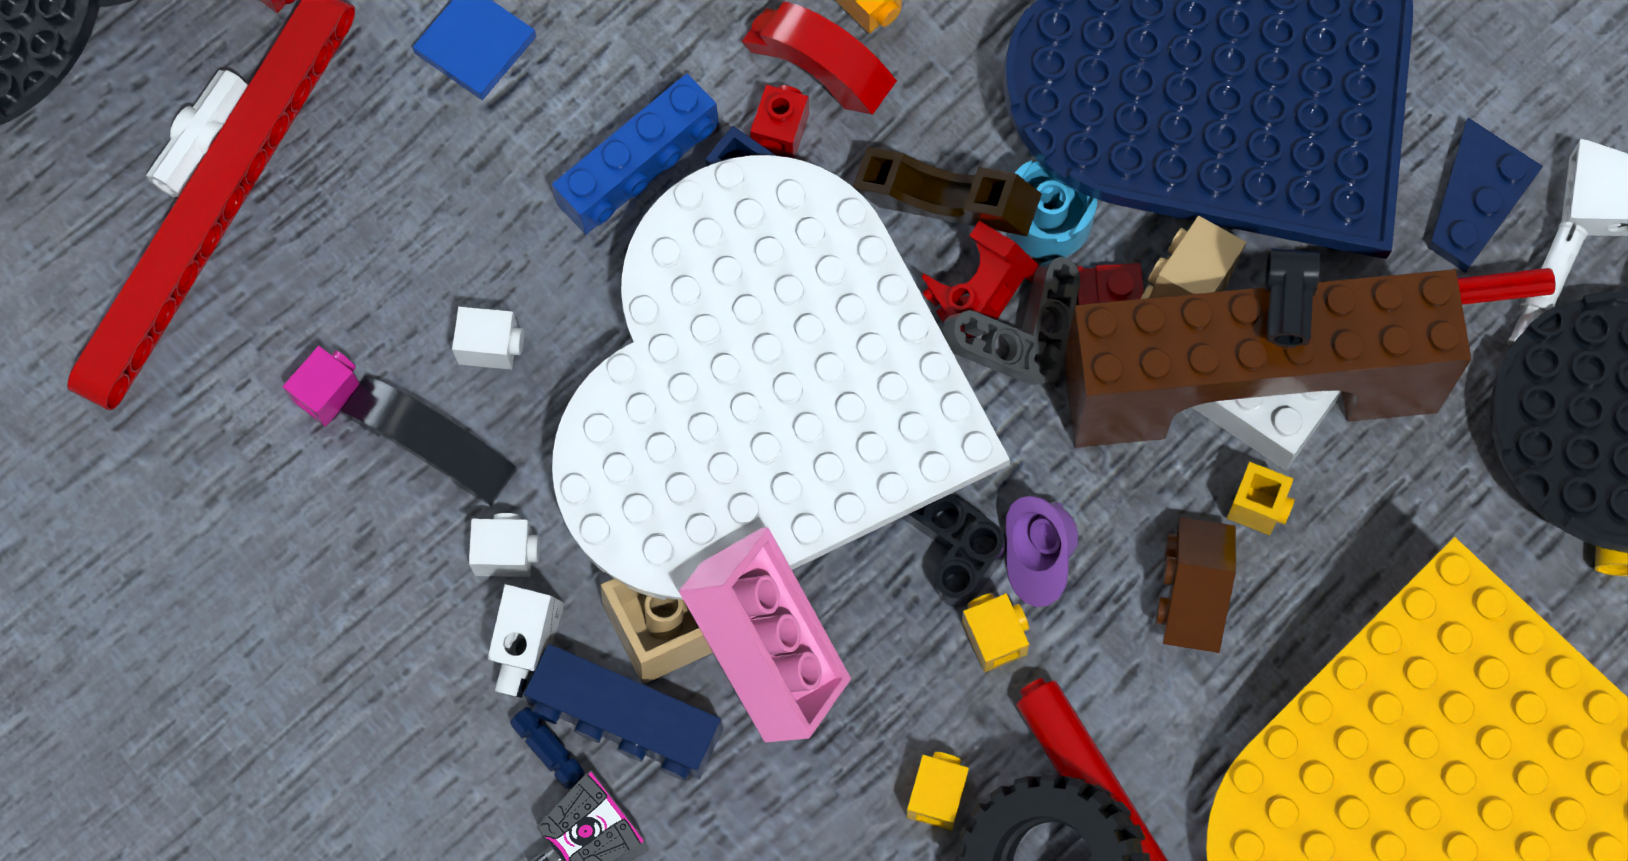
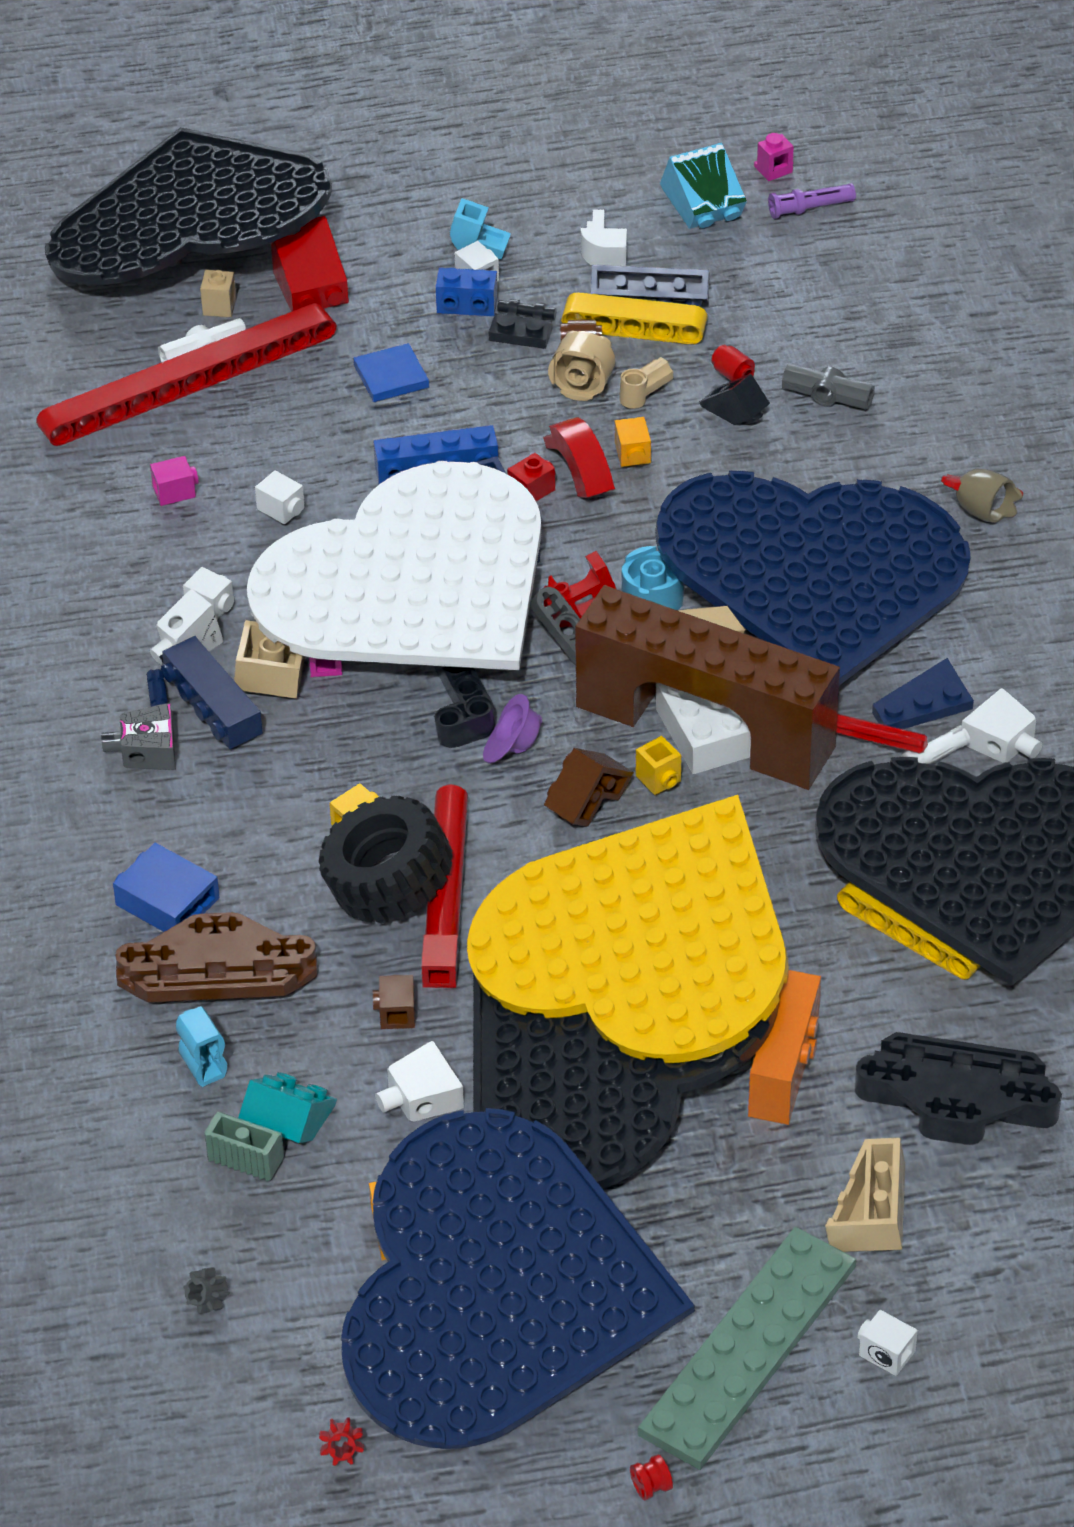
camera: 30 degrees right, 25 degrees down
black slope [340,375,517,506] -> none
bright pink slope [679,527,851,743] -> none
dark brown arch [853,147,1042,236] -> none
yellow brick [962,593,1030,673] -> none
black piece [1265,248,1320,348] -> none
none -> tan brick [200,270,236,317]

